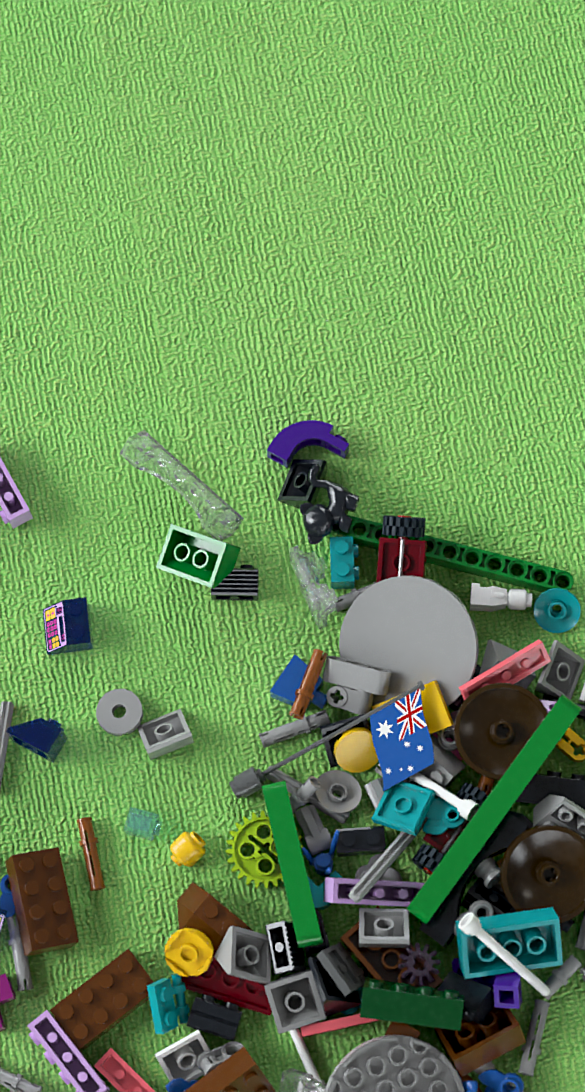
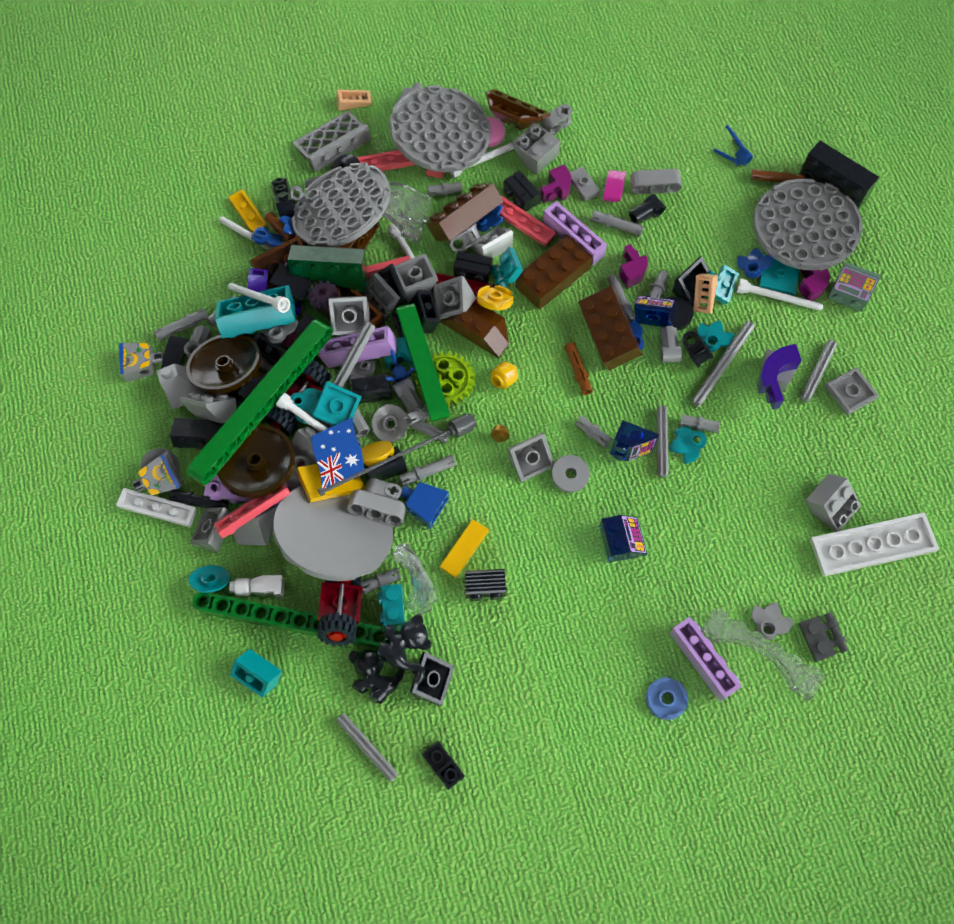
camera: 175 degrees right, 5 degrees down
clear arch [119,430,244,541] -> none
clear light blue brick [124,807,162,841] -> none
green slope [156,524,241,589] -> none
dark purple arch [267,420,349,468] -> none
dark orange pin [289,649,328,720] -> none
light grey wheel [474,857,501,888] -> none
light grey pin [518,999,550,1077] -> none
none -> teal brick [230,649,282,698]
none -> light grey axle [336,713,398,782]
none -> black animal [349,650,416,704]
none -> black slope [422,741,465,790]
none -> yellow tile [440,519,489,579]
none -> pearl gold plate [490,425,509,442]
none -> light grey pin [575,415,612,448]
none -> medium blue tile [646,677,688,720]

